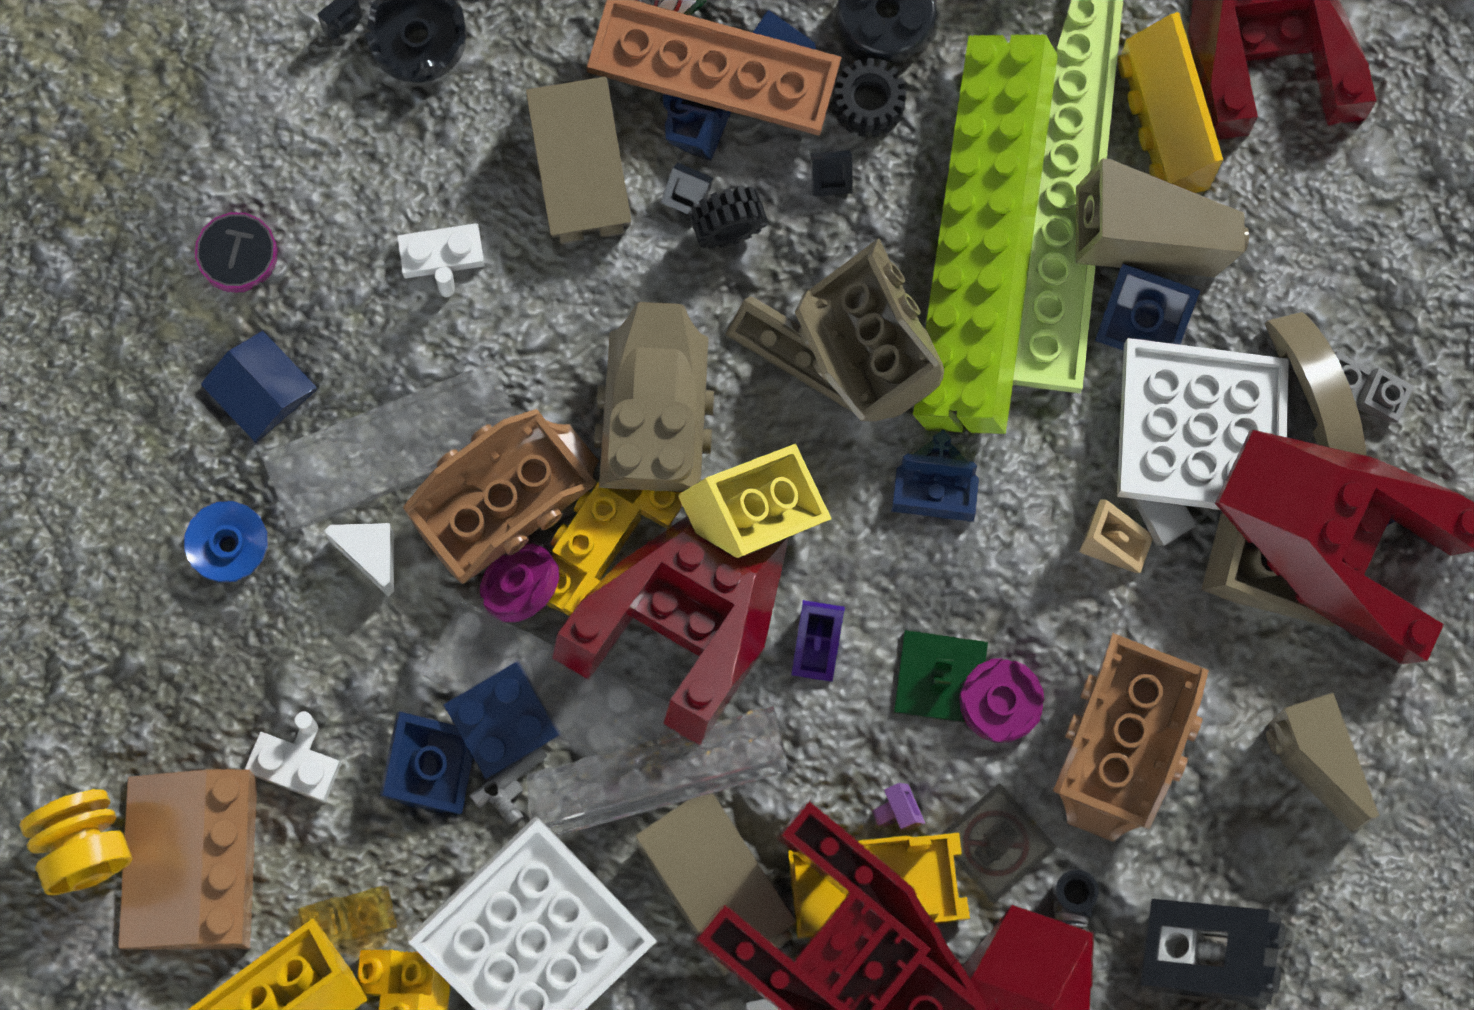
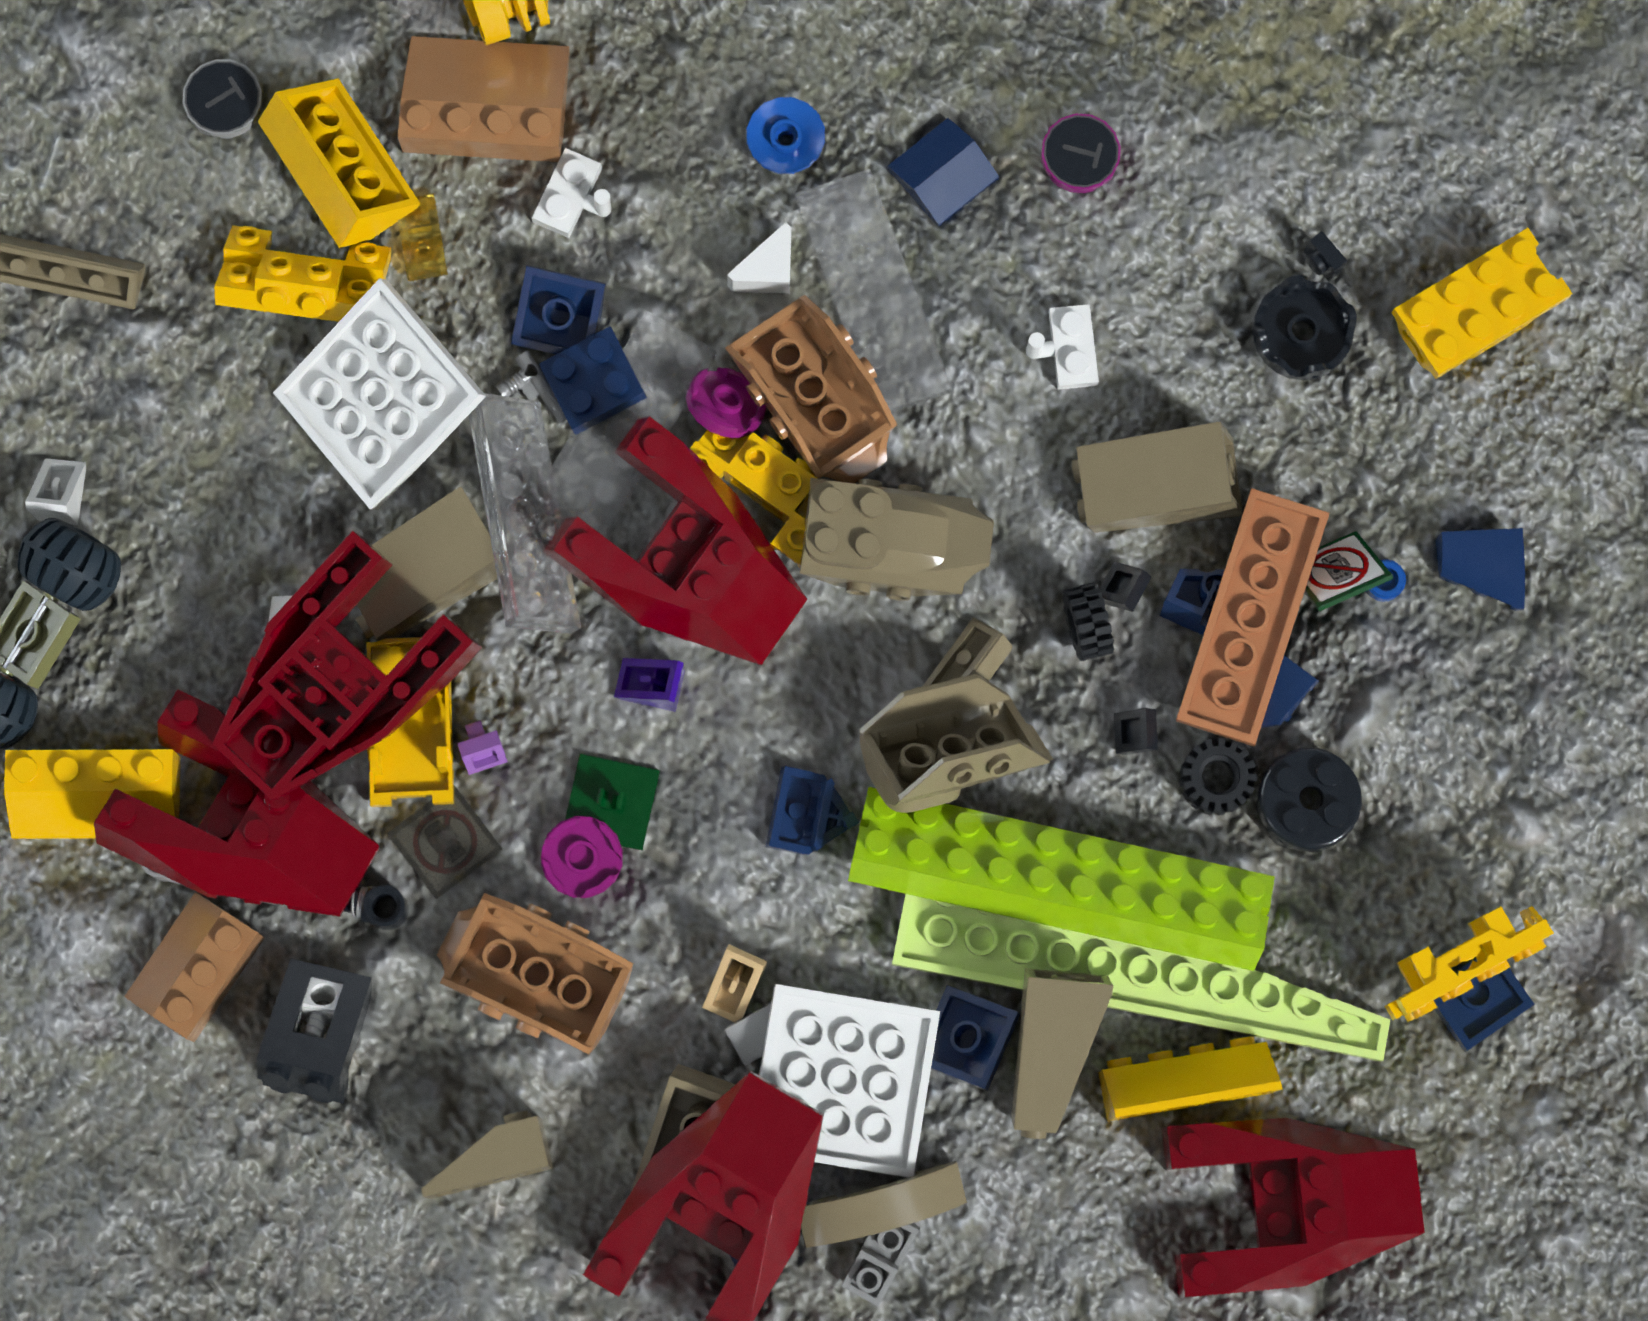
camera: 90 degrees right, 5 degrees up
light yellow slope [678,444,831,558] -> none

